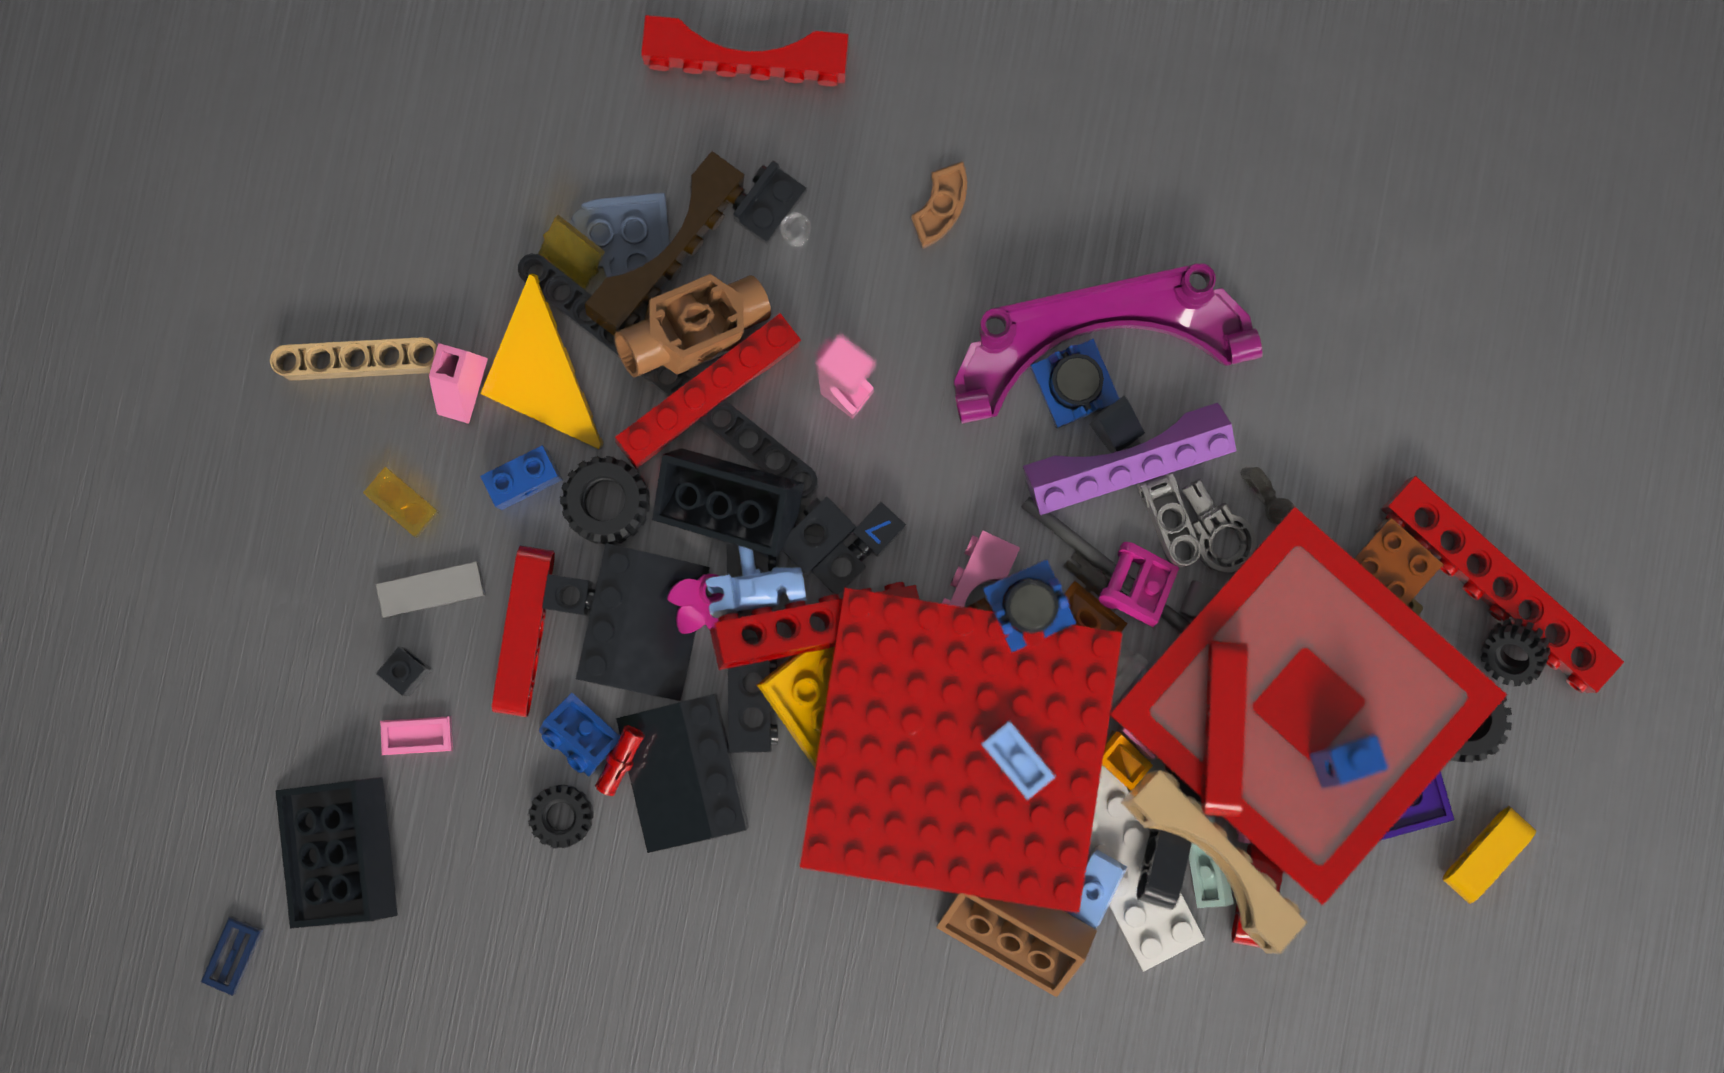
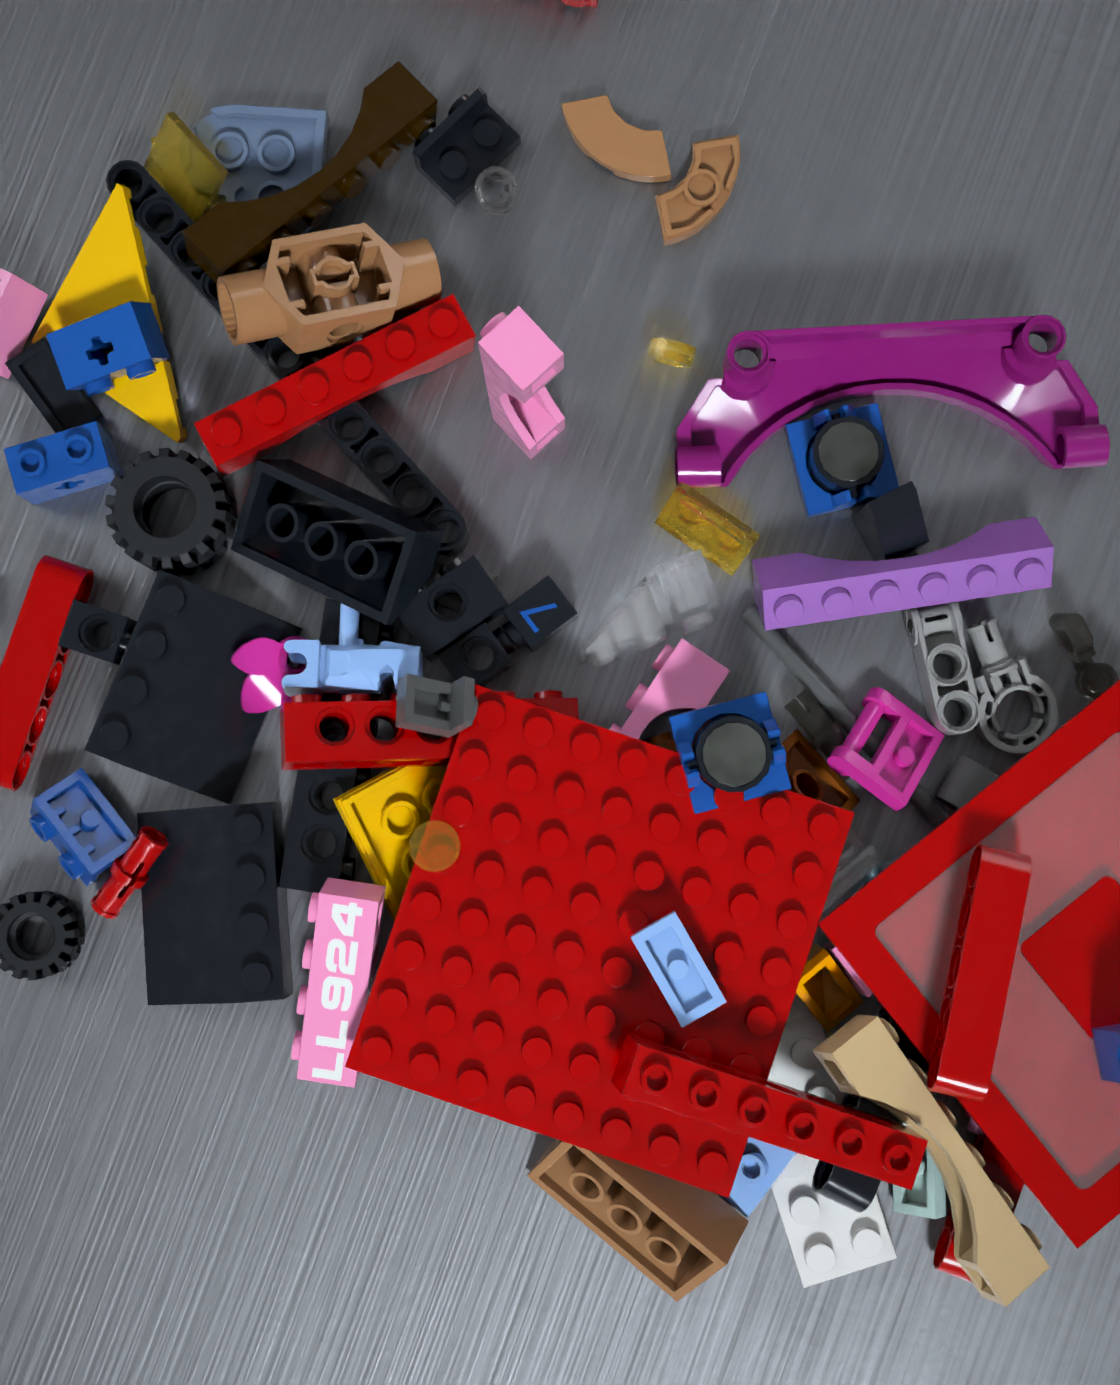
camera: 15 degrees right, 0 degrees up
none -> black tile [5,337,103,433]
none -> blue brick [46,301,170,396]
none -> bright pink brick [291,877,386,1088]
none -> dark grey bracket [395,674,478,738]
none -> clear yellow tile [409,820,461,872]
none -> medium nougat tile [561,95,671,183]
none -> clear slope [578,549,722,669]
none -> red brick [611,1033,928,1190]
none -> clear yellow tile [647,338,696,368]
none -> clear yellow plate [654,482,761,576]

